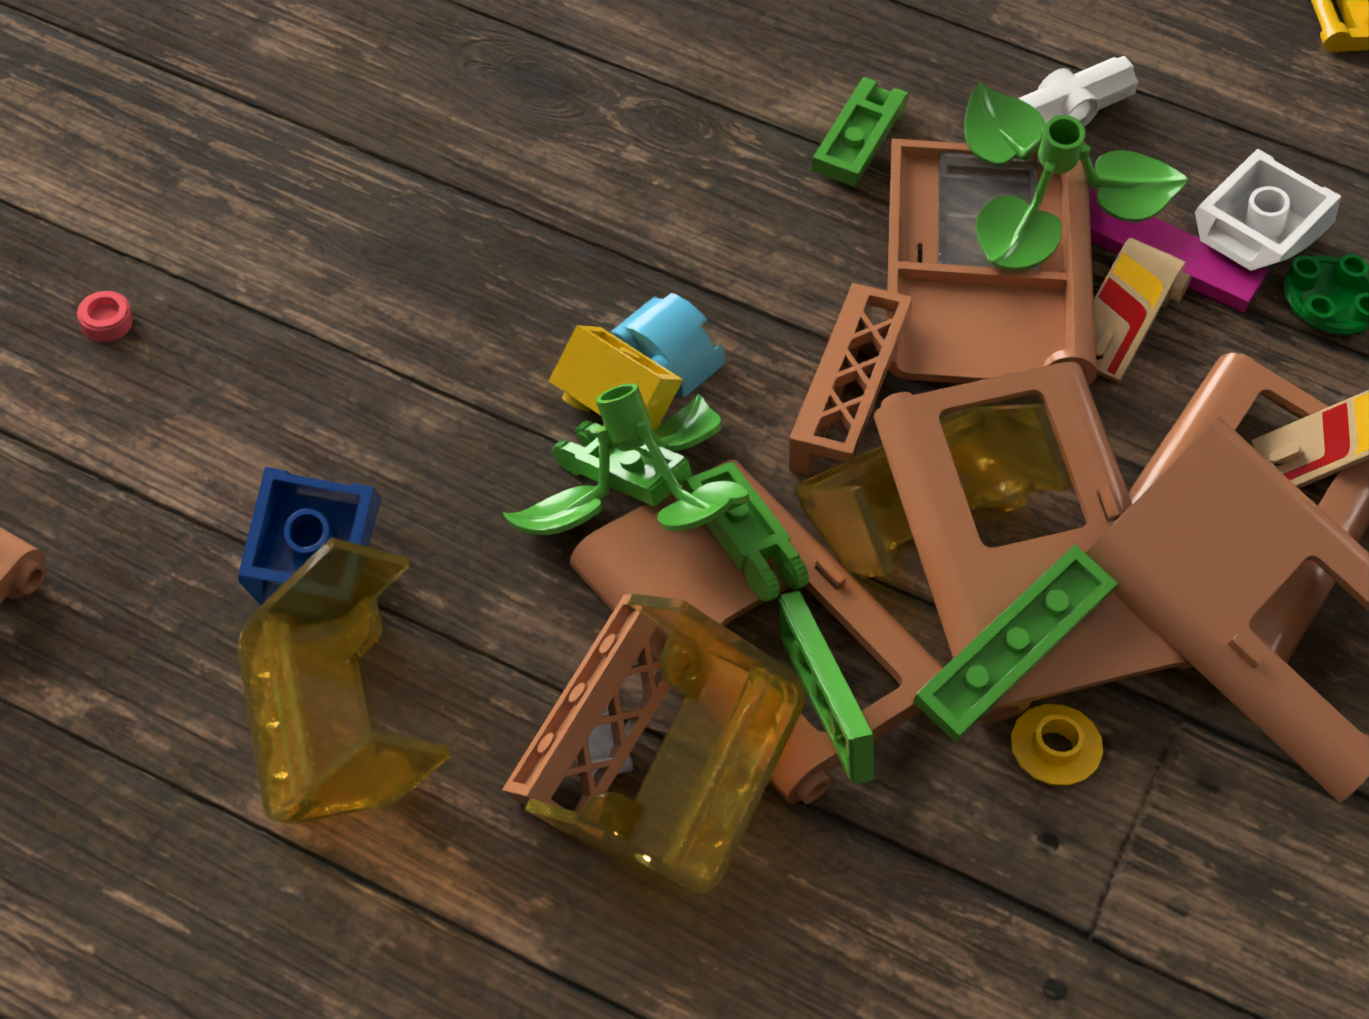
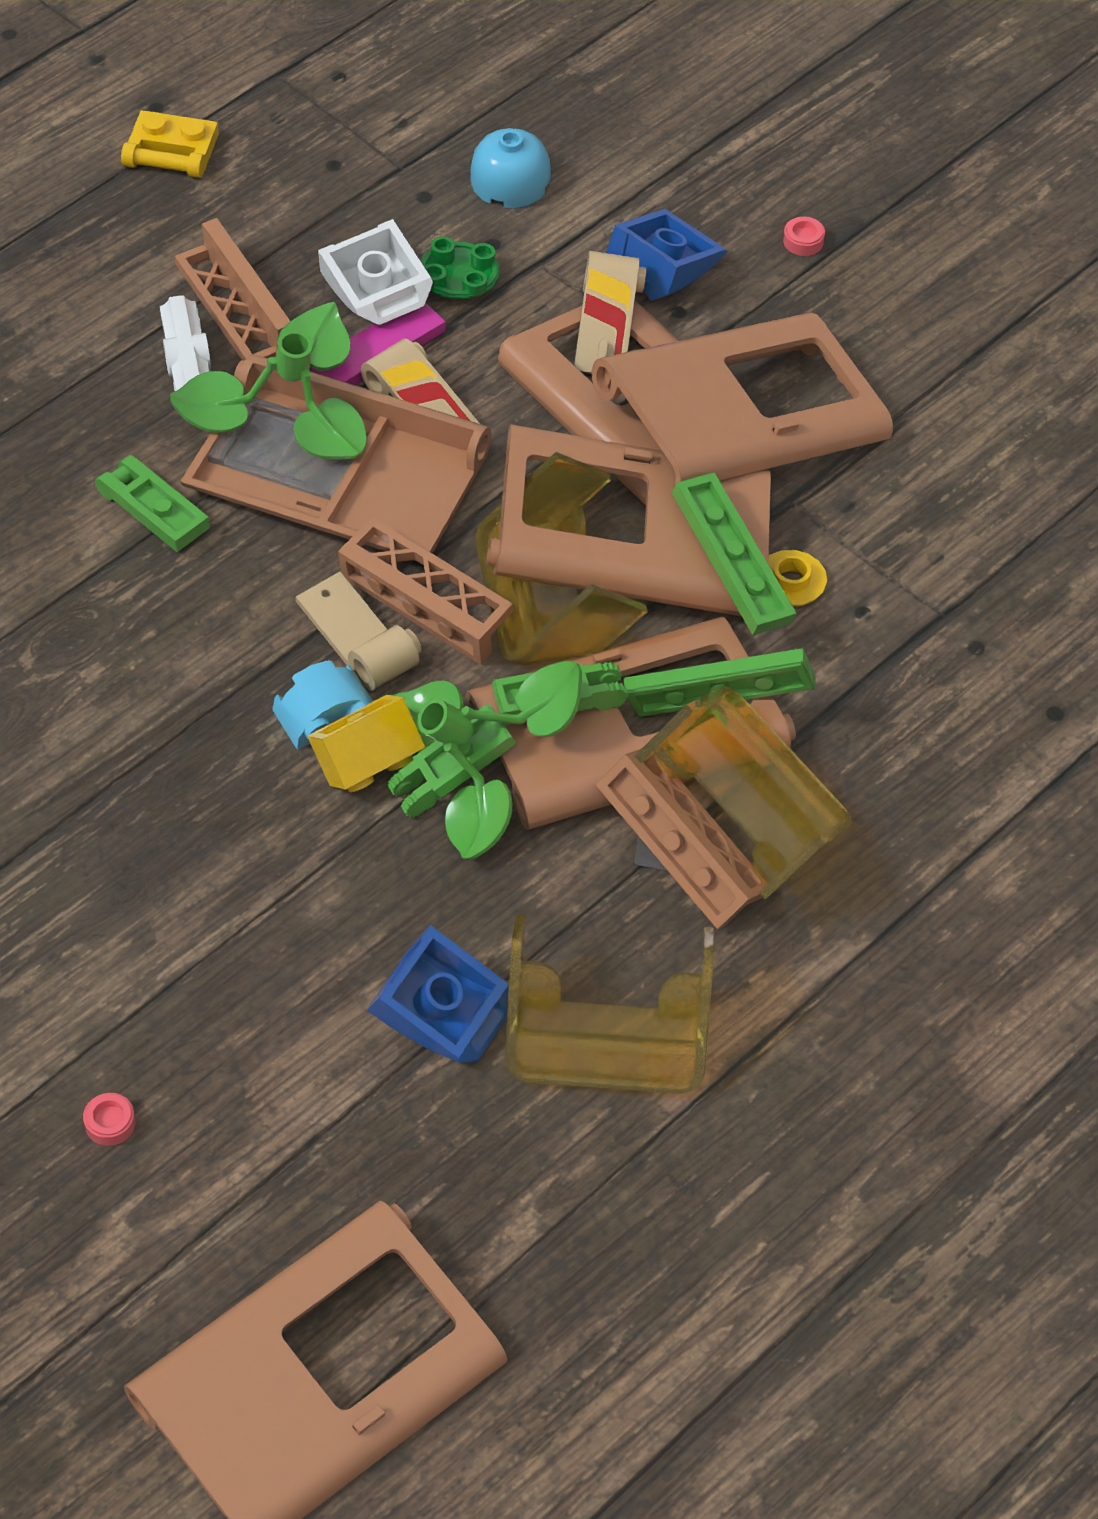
camera: 70 degrees left, 0 degrees up
none -> nougat fence [175,218,291,360]
none -> tan door [296,572,422,691]

